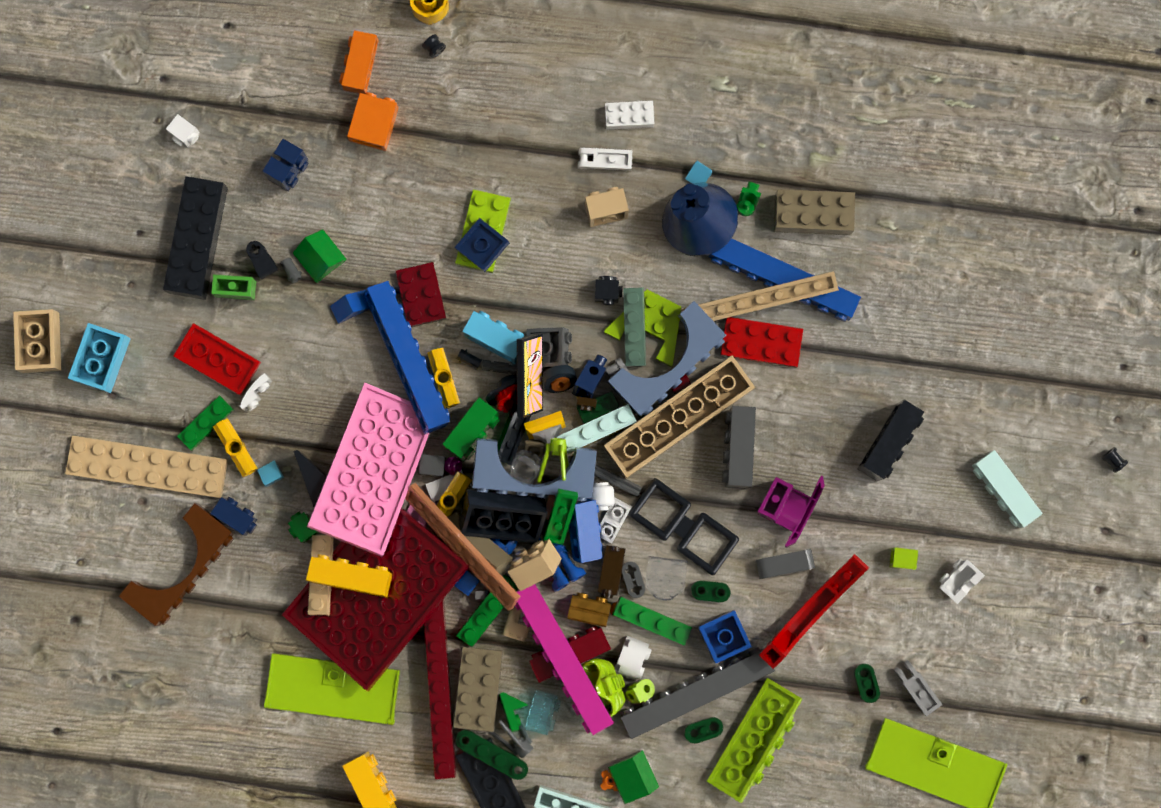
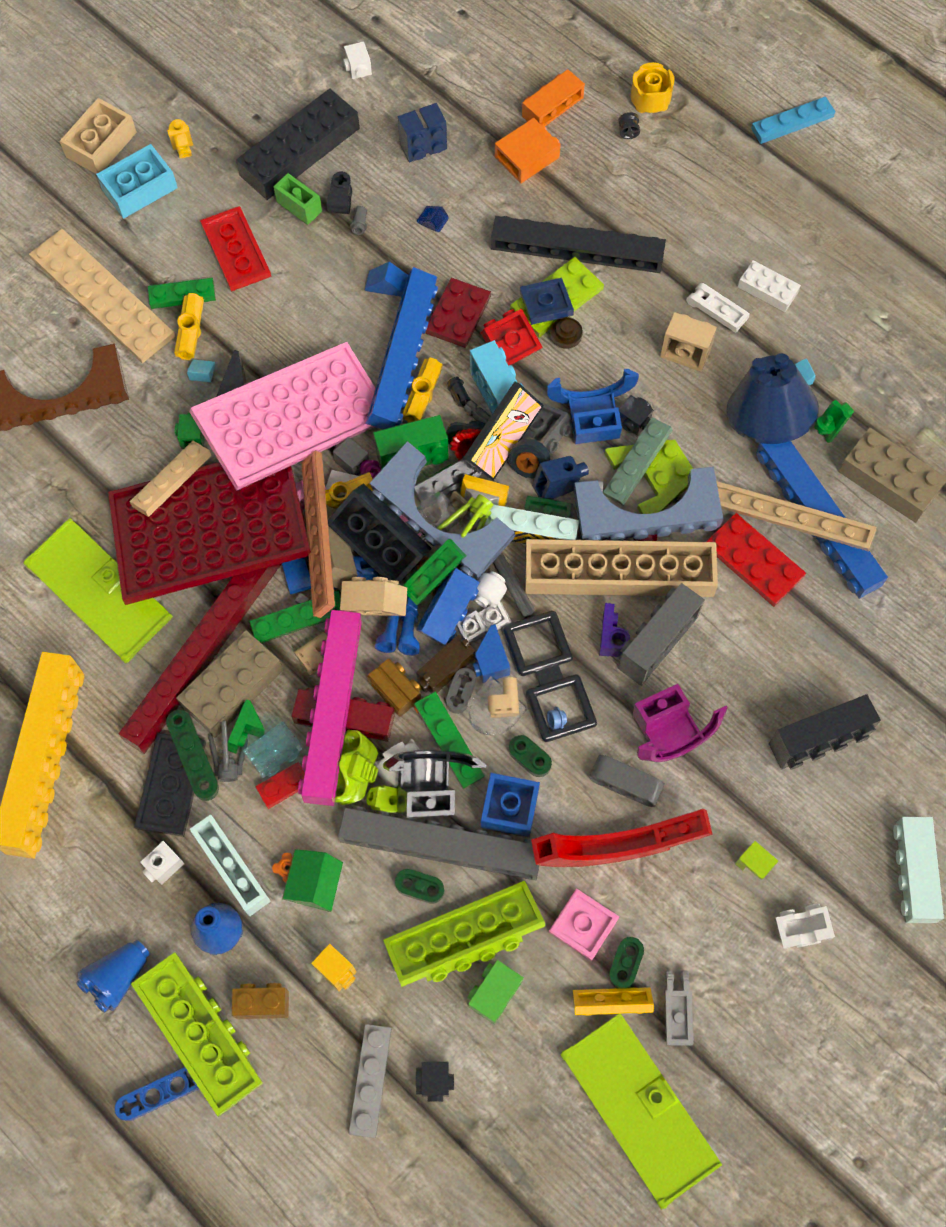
camera: 40 degrees right, 15 degrees down
dark blue brick [210,497,258,536] -> none
white slope [240,373,272,411] -> none
green slope [293,230,347,283] -> none
yellow brick [306,554,392,598] -> none
dark brown plate [576,397,597,412] -> none
none -> yellow hips [167,119,194,159]
none -> red plate [255,762,305,809]
none -> black piece [383,750,487,817]
none -> clear blue slope [417,206,449,232]
none -> bright green brick [467,960,524,1025]
none -> blue slope [472,624,510,683]
none -> red plate [480,308,543,366]
none -> tan piece [488,677,519,718]
none -> black brick [491,216,666,273]
none -> blue piece [547,369,639,444]
none -> medium blue plate [547,707,567,730]
none -> bright pink tile [549,888,619,961]
none -> dark brown plate [550,317,583,349]
none -> yellow plate [573,987,654,1016]
none -> dark purple plate [599,603,630,657]

